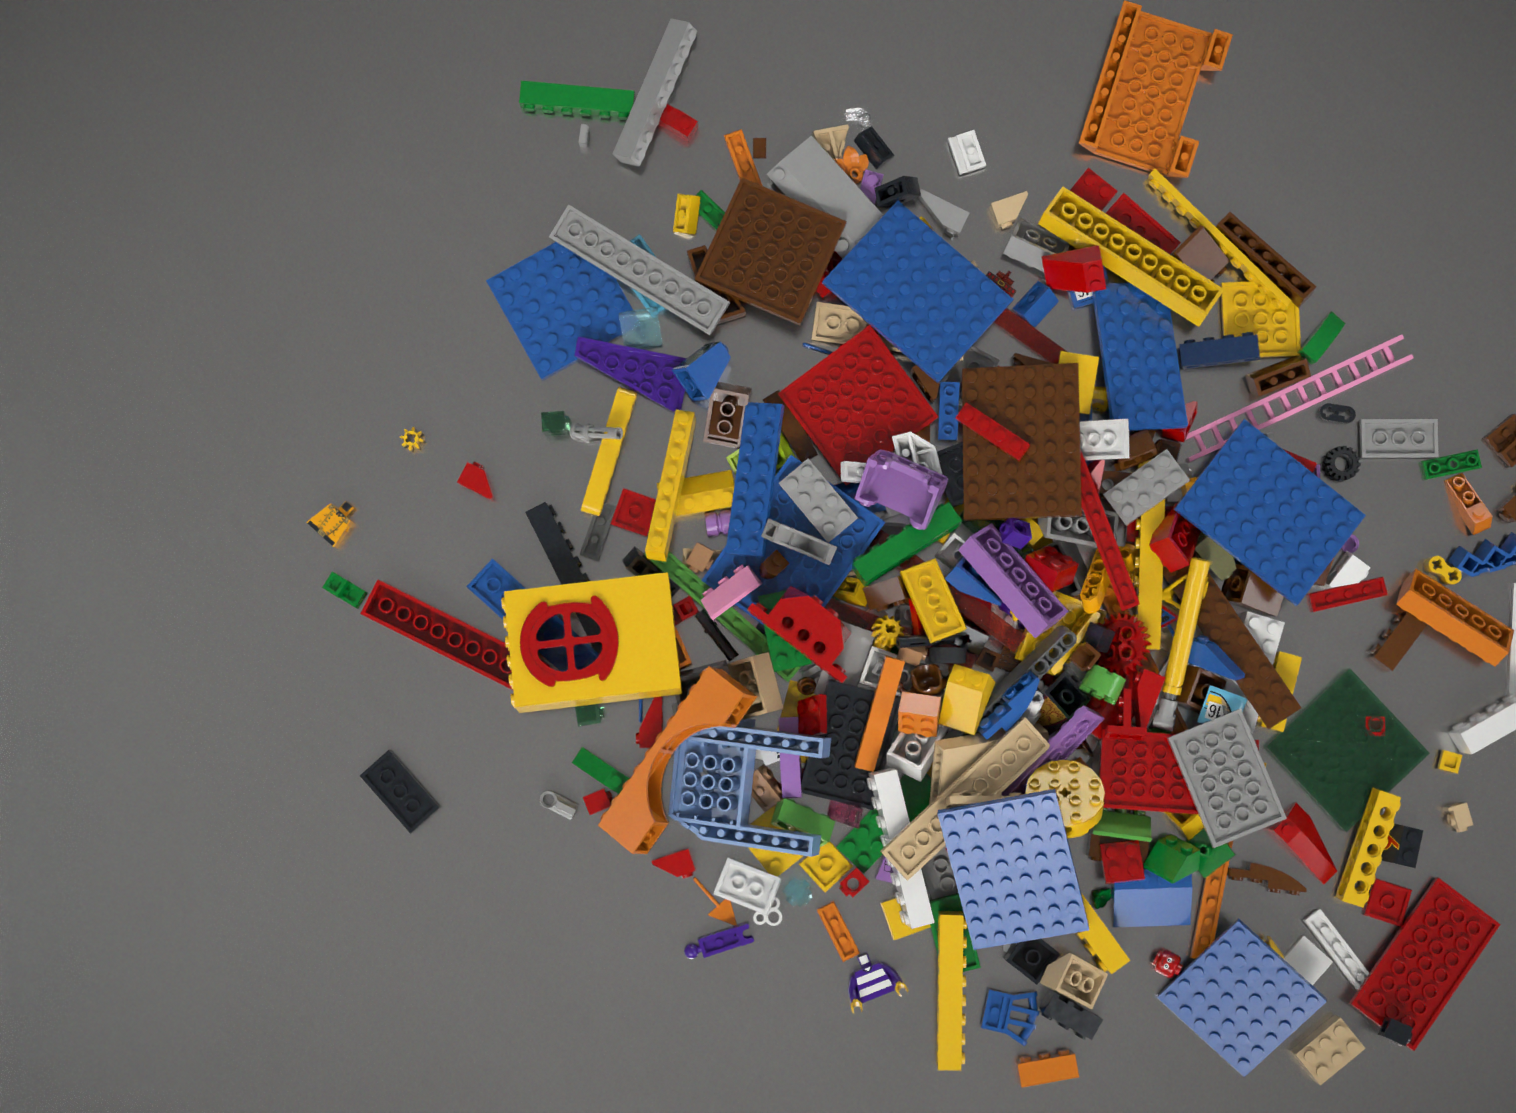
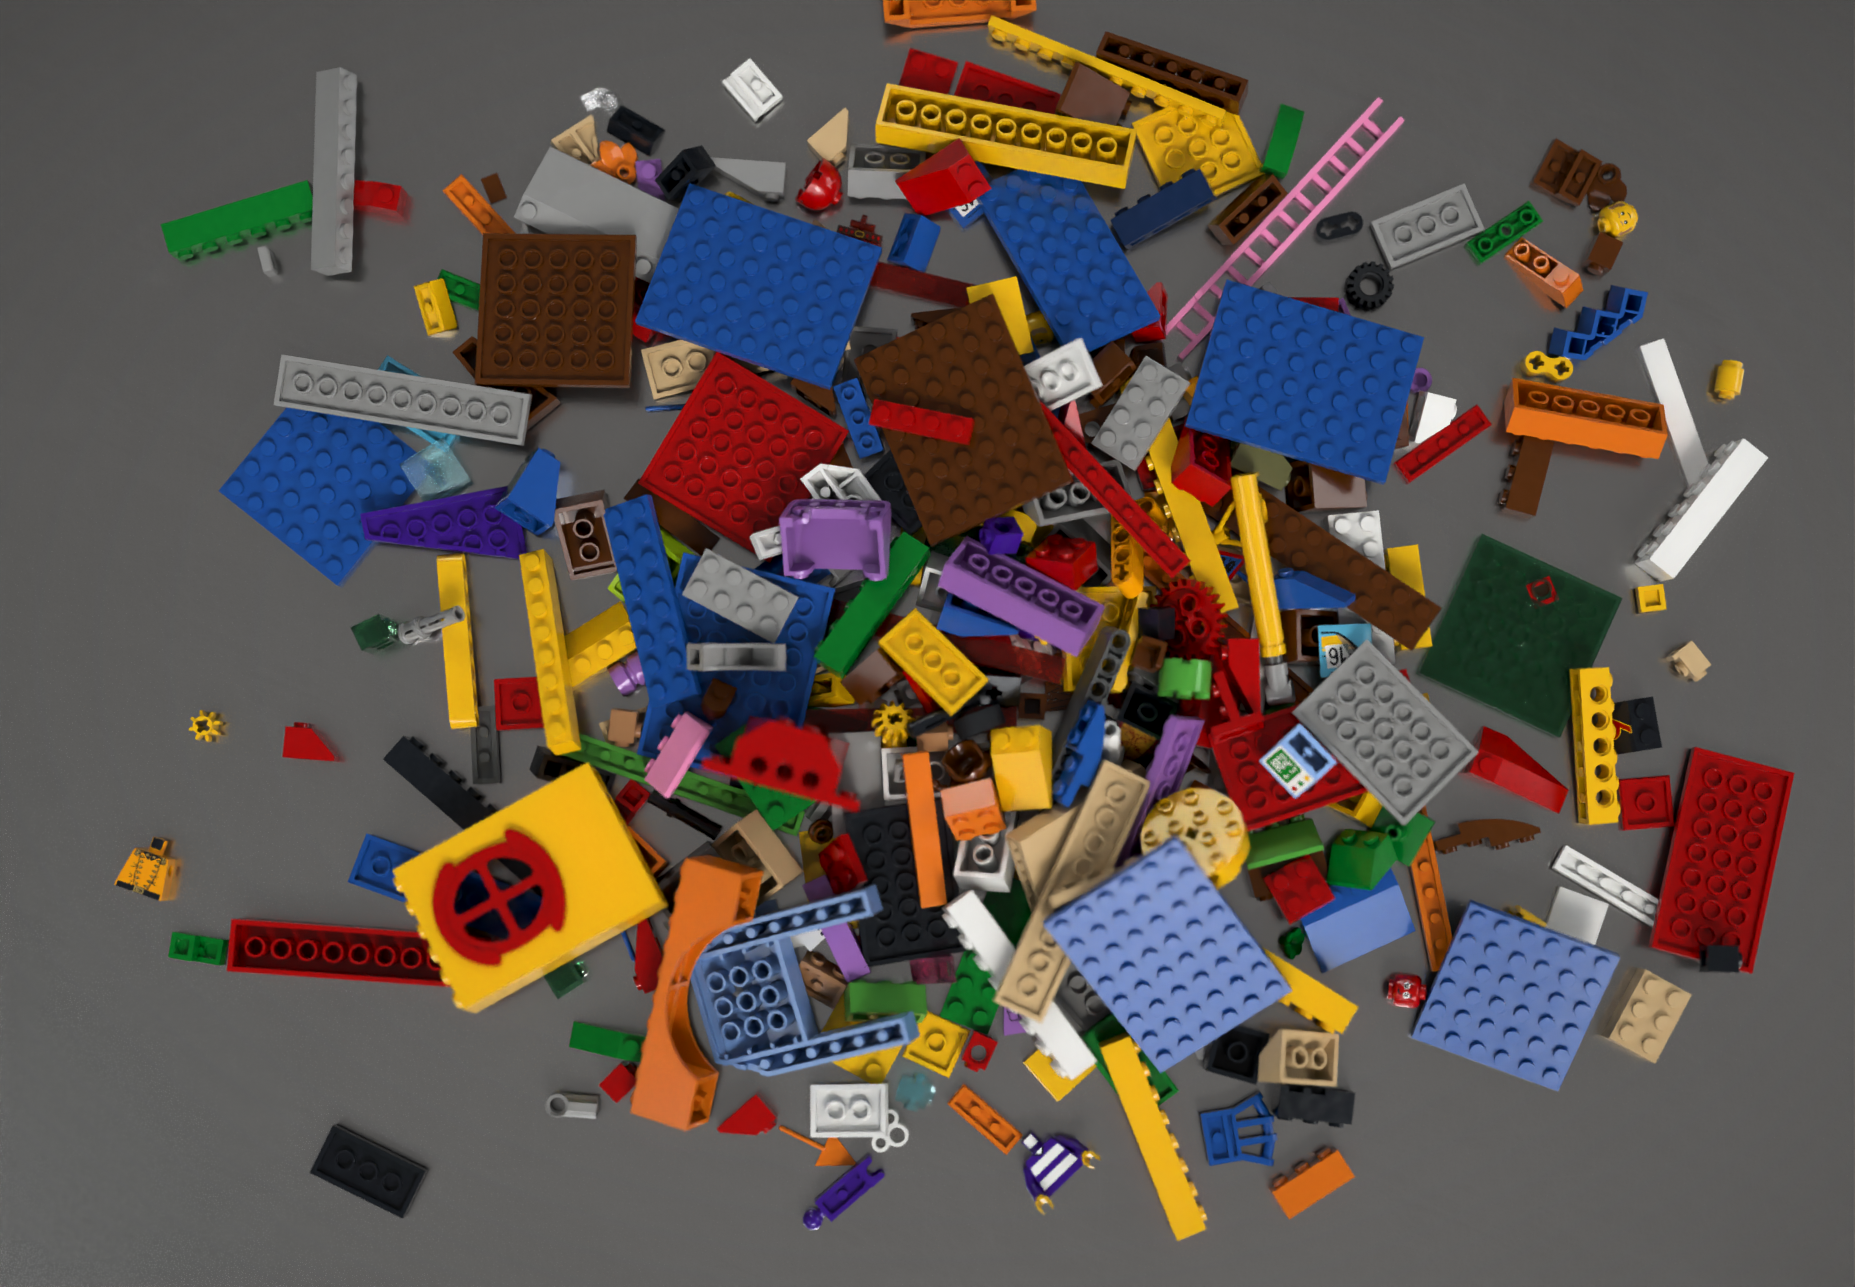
camera: 20 degrees left, 0 degrees up
none -> red cylinder [795,158,843,211]
none -> light blue slope [1259,724,1336,799]

